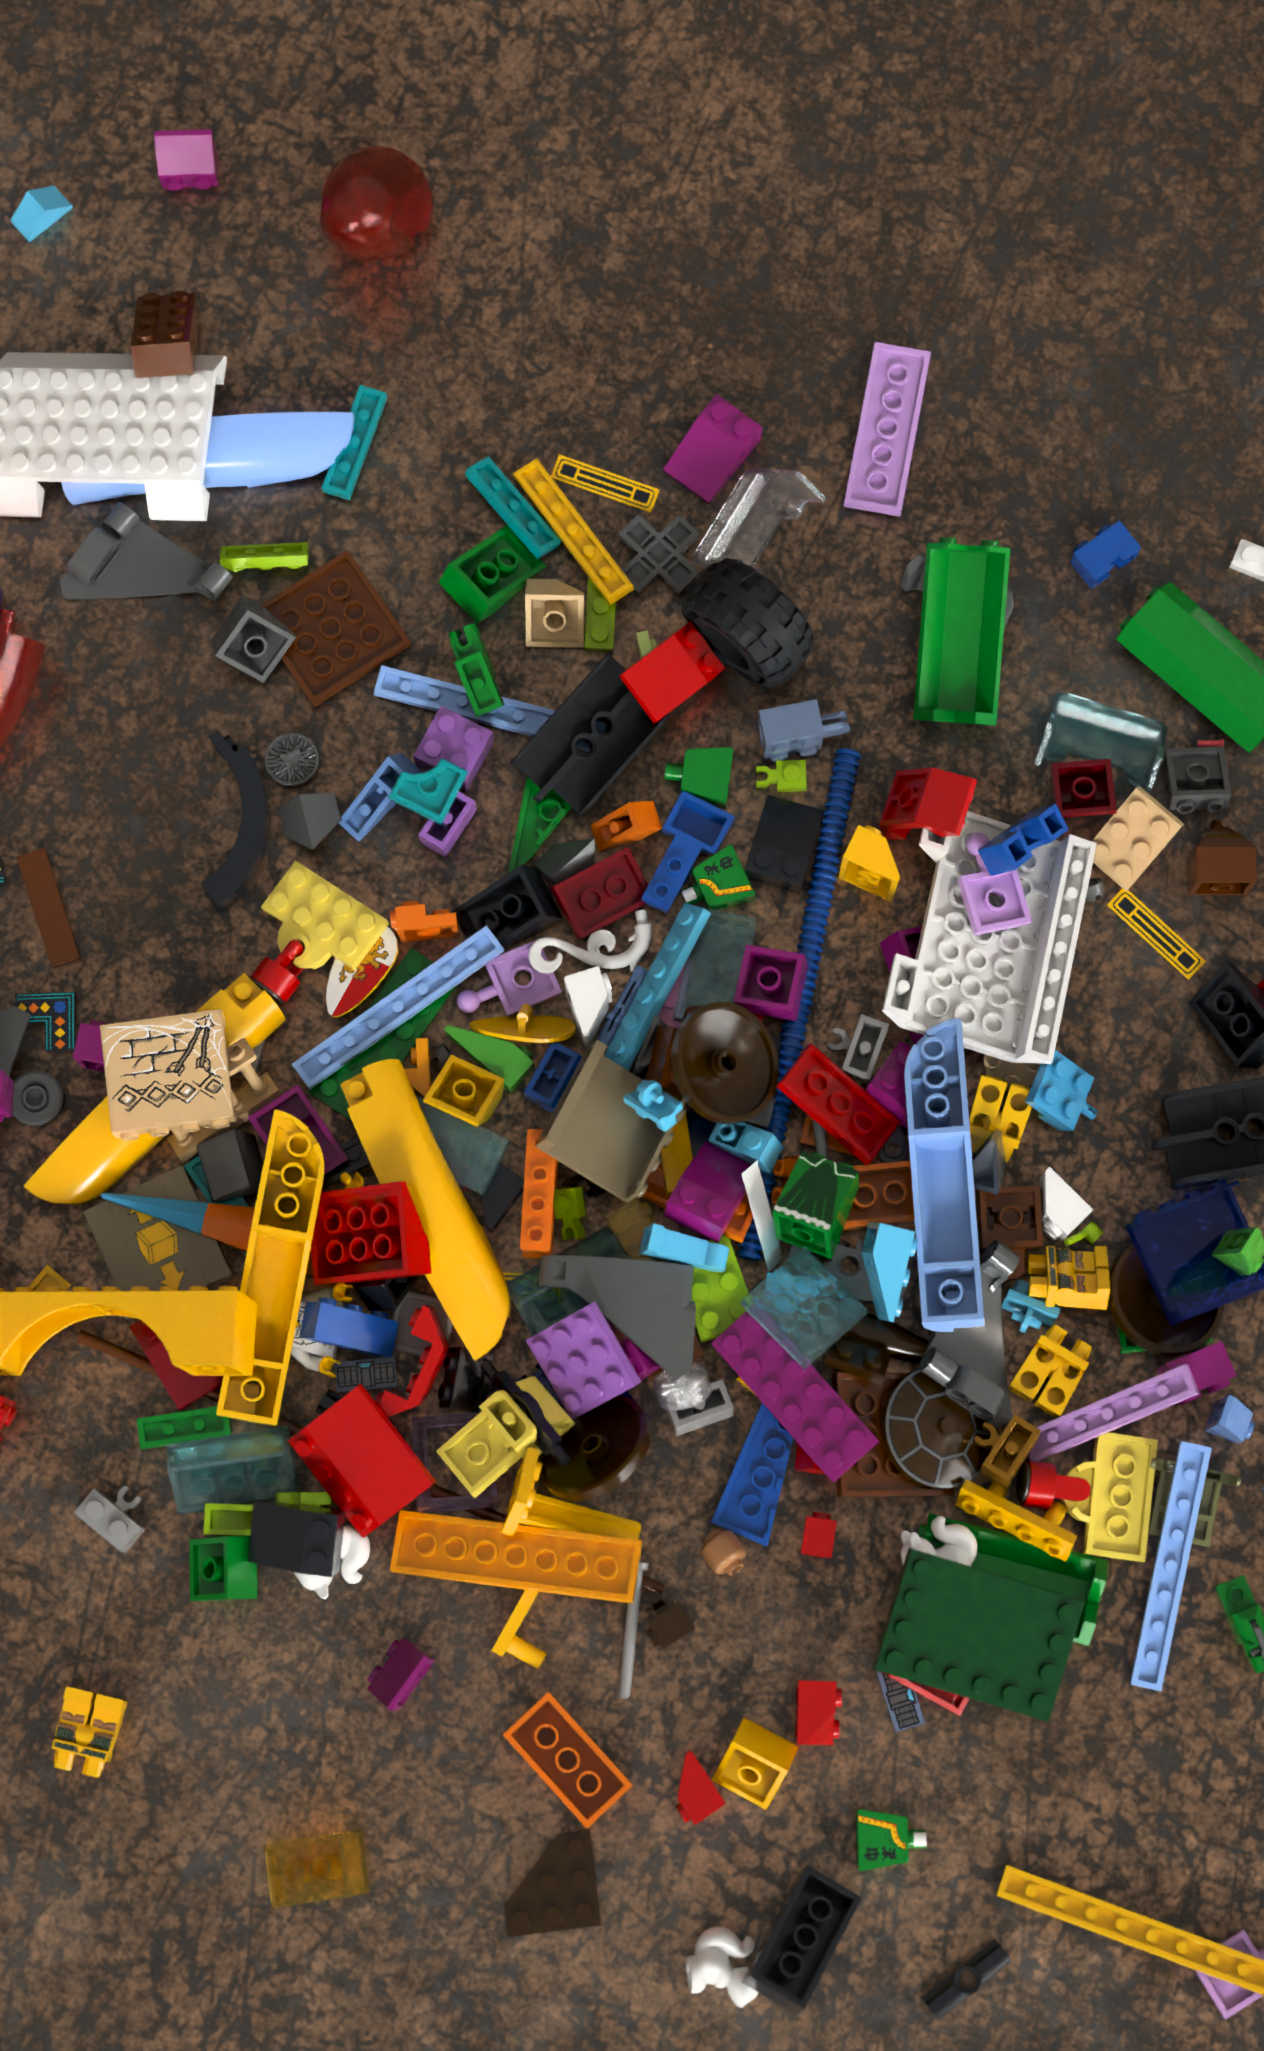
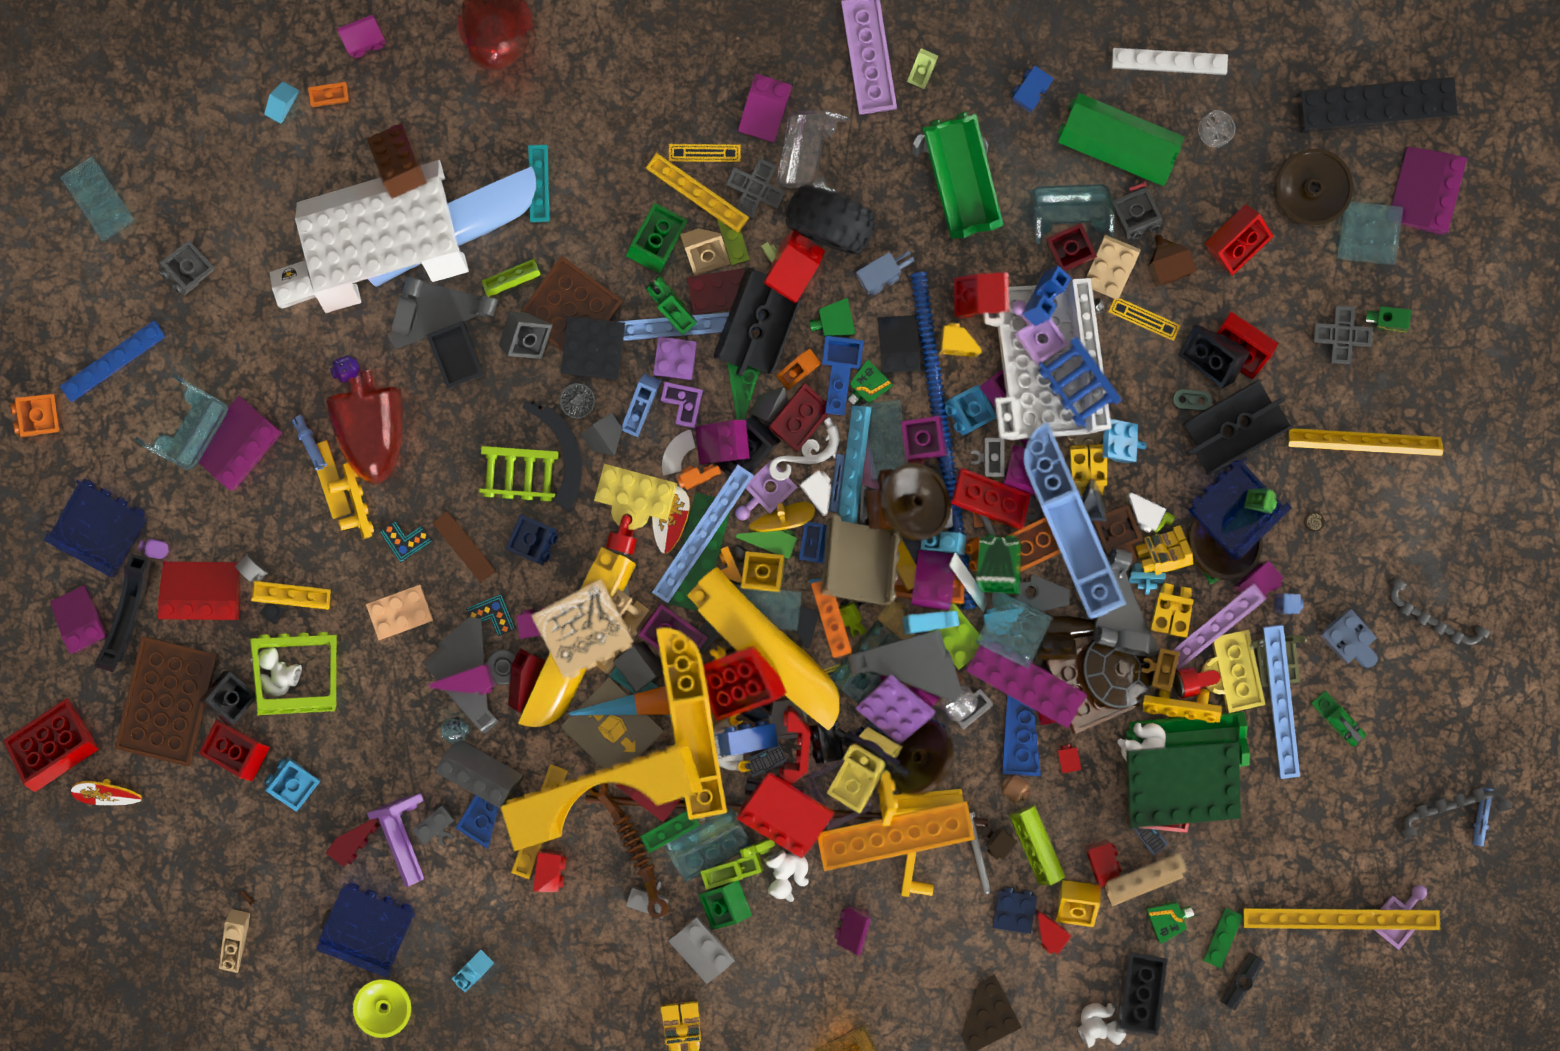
camera: 20 degrees left, 10 degrees up
black slope [248,1499,346,1577] -> none
teal tile [388,758,468,825] -> none
teal plate [464,456,561,559] -> none
orange brick [502,1691,633,1829] -> none
medium azure hips [623,1079,683,1132] -> none
lime plate [756,760,807,792] -> none
medium azure slope [861,1222,917,1322] -> none
none -> orange plate [308,82,350,107]
none -> black piece [427,321,485,390]
none -> lime fence [478,446,560,501]
none -> dark blue plate [505,514,558,565]
none -> dark red slope [508,648,546,713]
none -> black plate [561,316,625,381]
none -> reddish brown piece [589,782,668,918]
none -> white tile [662,429,696,476]
none -> light grey slope [668,915,735,984]
none -> dark red plate [687,268,745,315]
none -> magenta slope [695,420,750,465]
none -> yellowish green slope [907,48,938,89]
none -> dark azure plate [944,384,997,436]
none -> dark blue plate [993,887,1037,934]
none -> lime brick [1008,805,1065,885]
none -> blue fence [1038,337,1122,428]
none -> tan panel [1105,854,1188,907]
none -> sand green plate [1172,389,1212,411]
none -> green plate [1203,907,1244,968]

